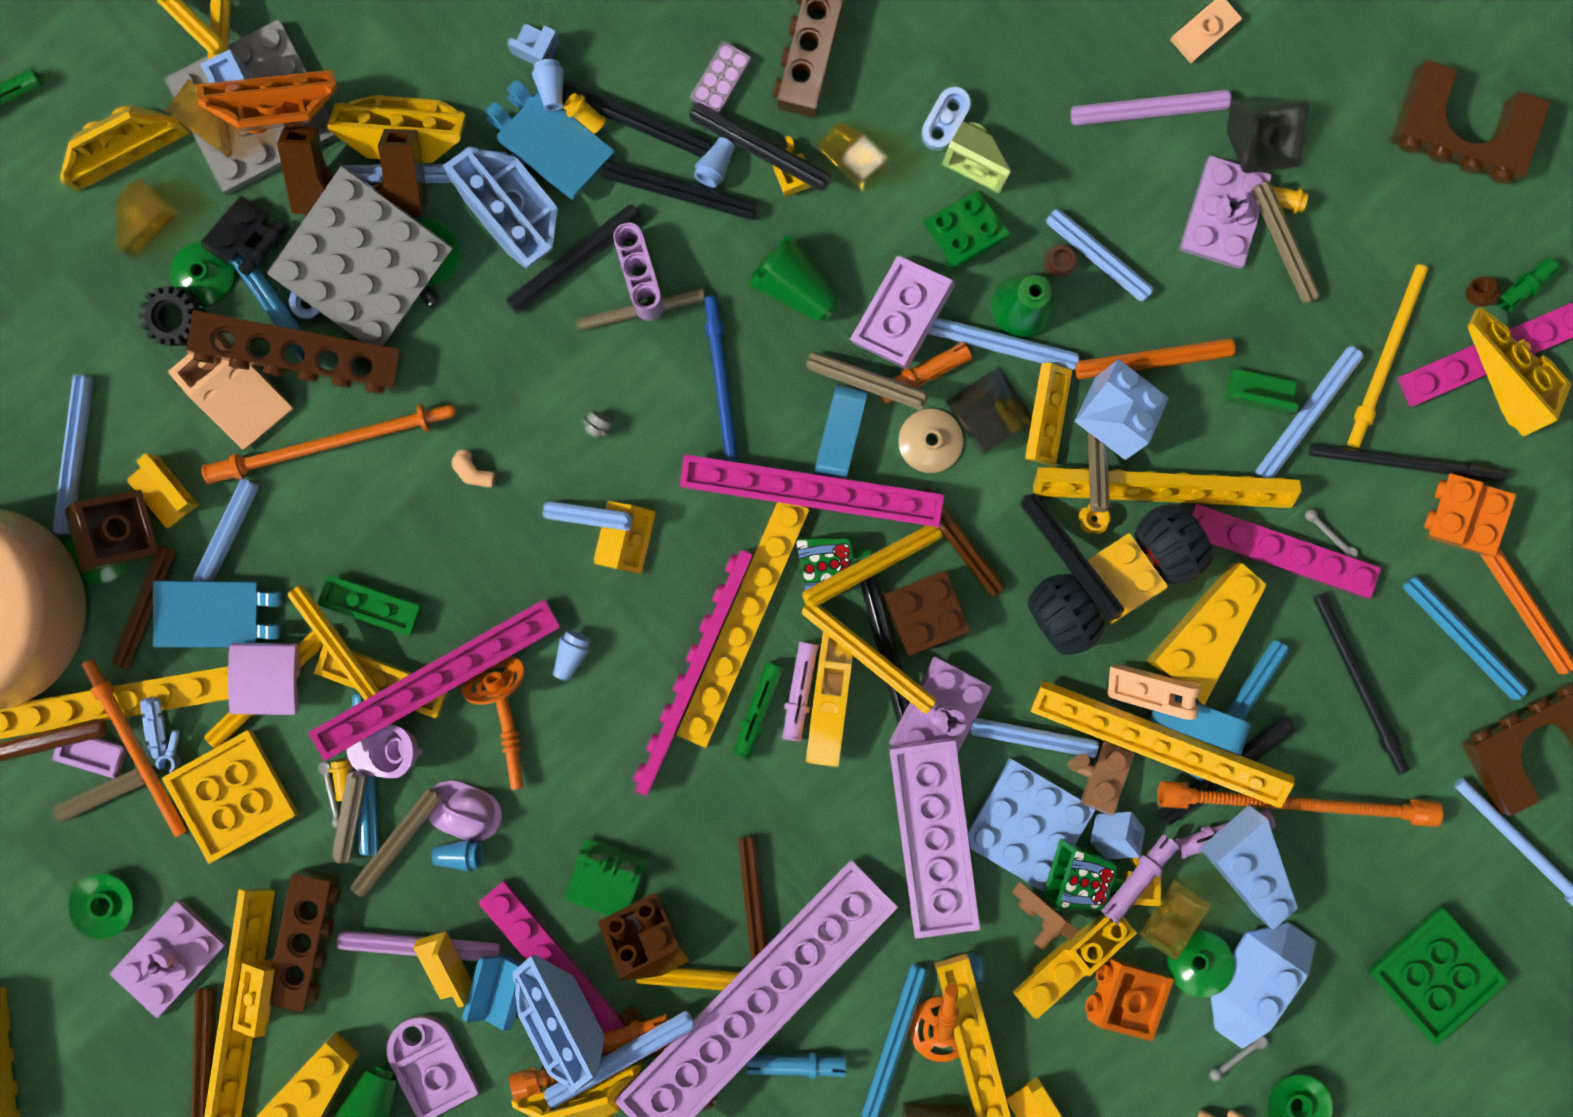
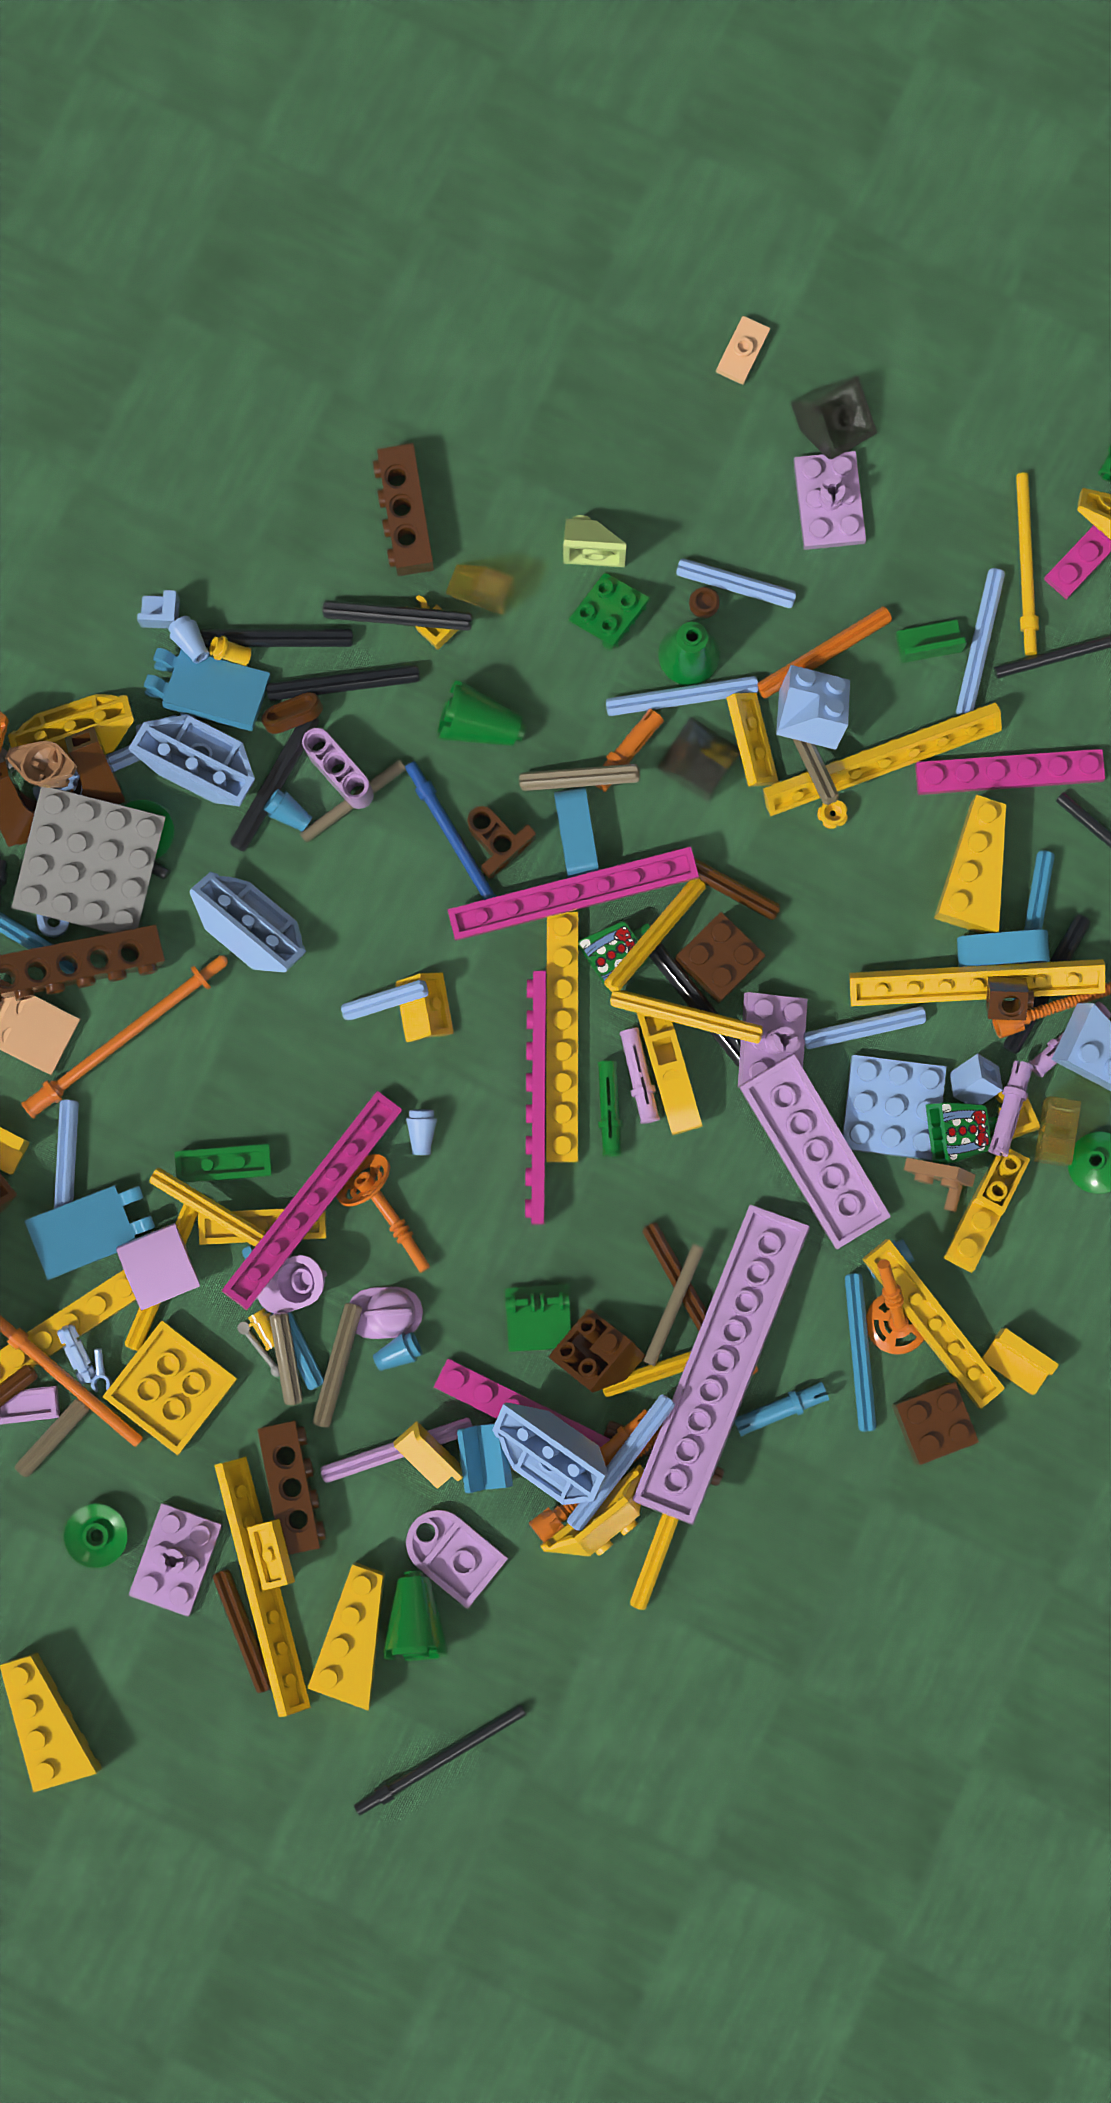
camera: 20 degrees left, 5 degrees down
reddish brown axle [111,546,177,670] -> none
light nougat arm [452,449,496,488] -> none
light grey plate [583,410,614,439] -> none
lavender tile [691,41,751,114] -> none
light blue cone [694,137,735,188] -> none
lavender plate [850,256,955,370] -> none
tan dish [898,409,963,473] -> none
light blue plate [921,87,971,151] -> none
black axle [1020,493,1125,621] -> none
black plate [1028,504,1214,655] -> none
medium nougat plate [1067,741,1134,816] -> none
lavender axle [1070,90,1231,125] -> none
orange plate [1085,957,1174,1042] -> none
light nougat plate [1108,663,1201,720] -> none
dark tan axle [1252,181,1320,303] -> none
yellow pin [1272,185,1308,214] -> none
light grey hinge [1305,509,1358,559] -> none
reddish brown arch [1390,60,1550,184] -> none
reddish brown plate [1466,277,1501,307] -> none
none -> medium nougat hat [5,741,77,788]
none -> light blue wedge [190,872,306,973]
none -> reddish brown tile [261,693,323,734]
none -> dark azure cone [264,789,312,832]
none -> reddish brown tile [467,806,536,880]
none -> dark tan bar [643,1244,704,1366]
none -> reddish brown brick [986,977,1034,1020]

